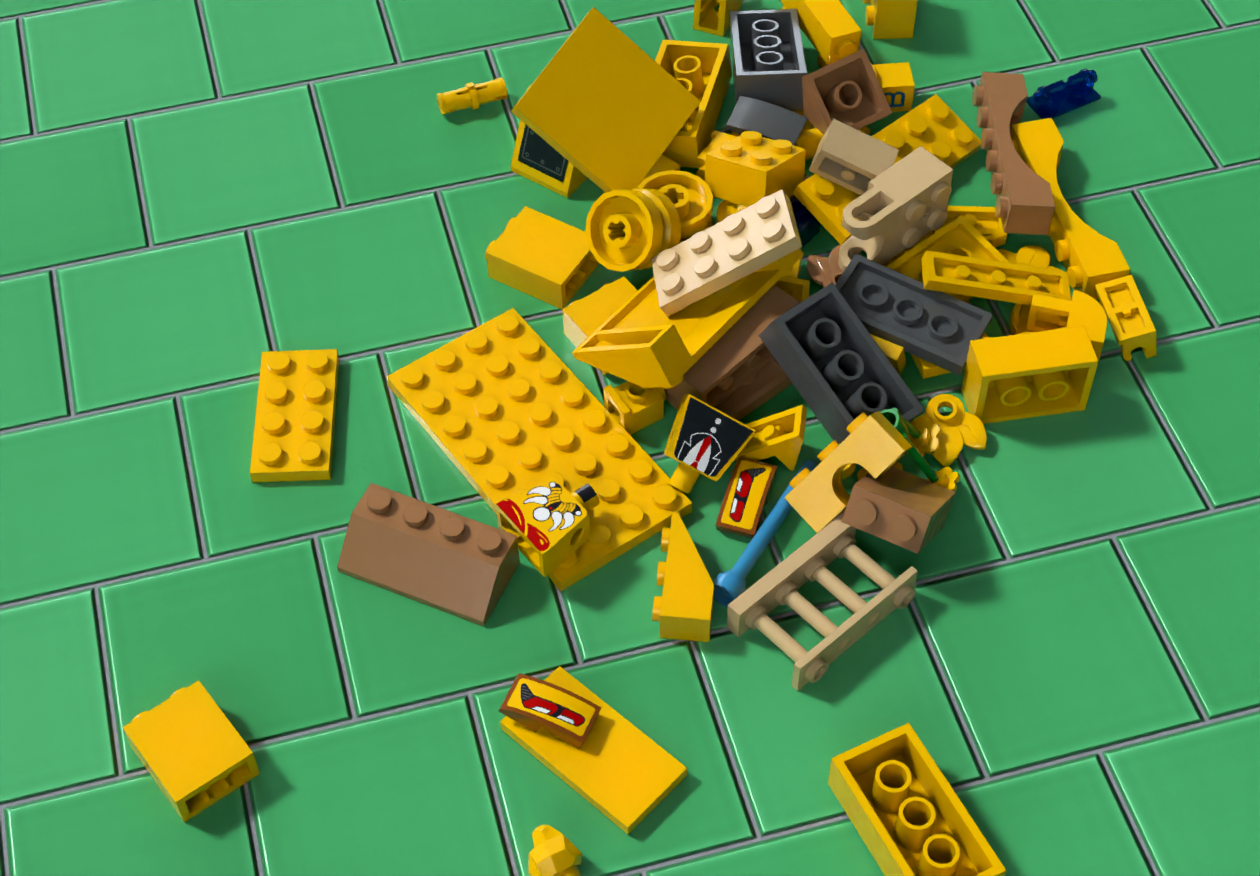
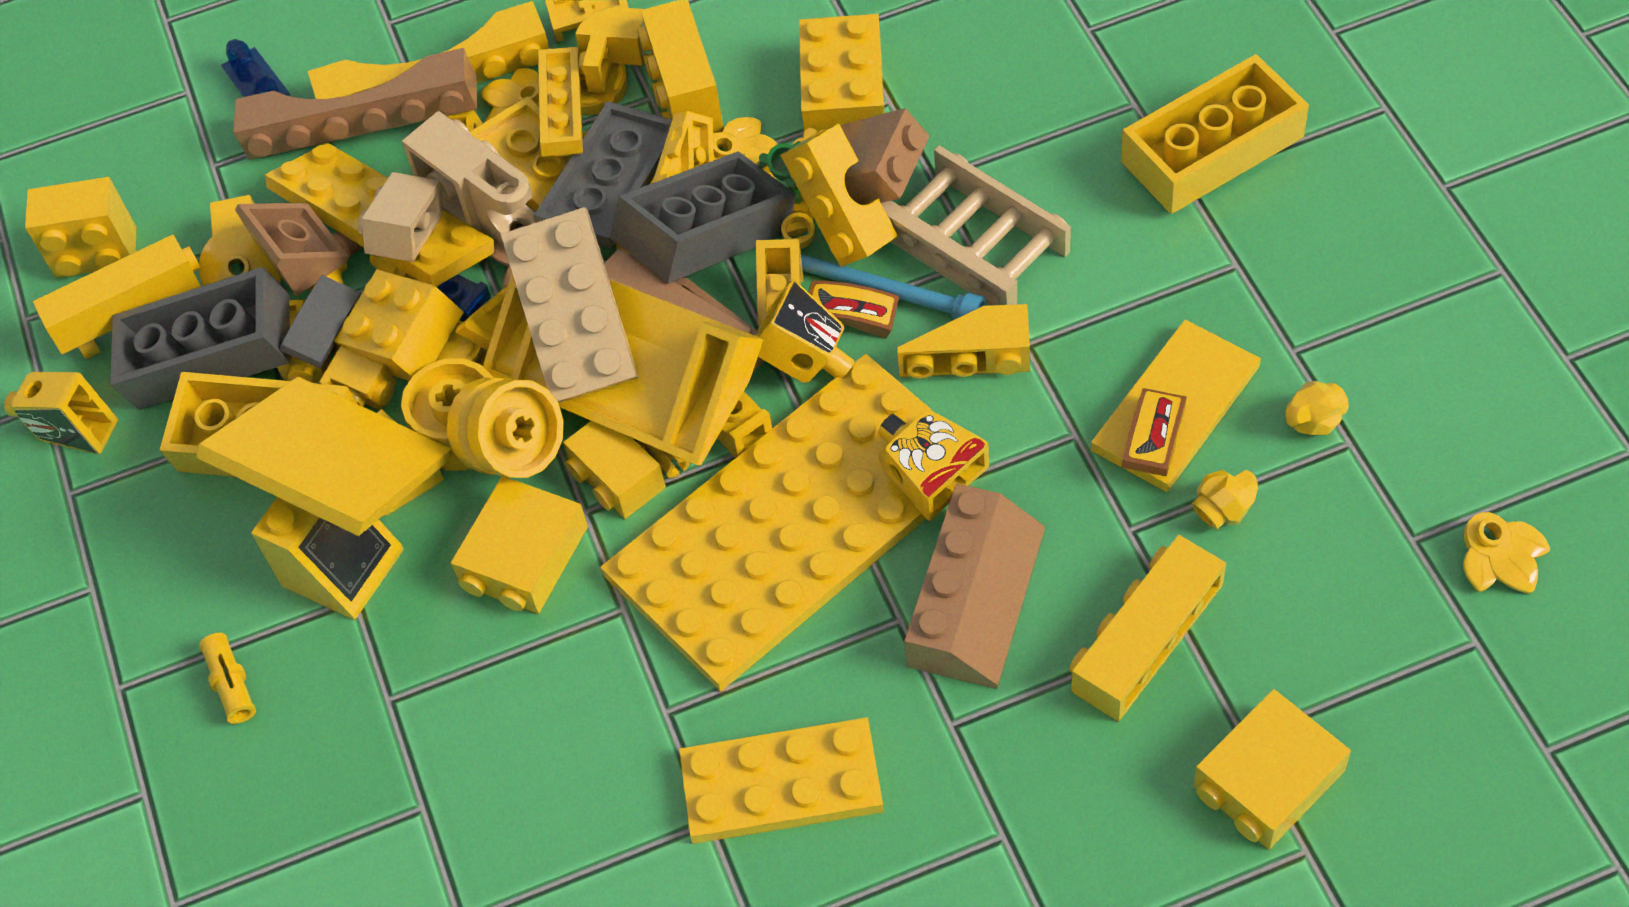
camera: 90 degrees left, 5 degrees up
none -> yellow wing [652,111,714,183]
none -> yellow brick [799,14,885,132]
none -> yellow brick [1069,534,1226,722]
none -> yellow rock [1191,470,1258,530]

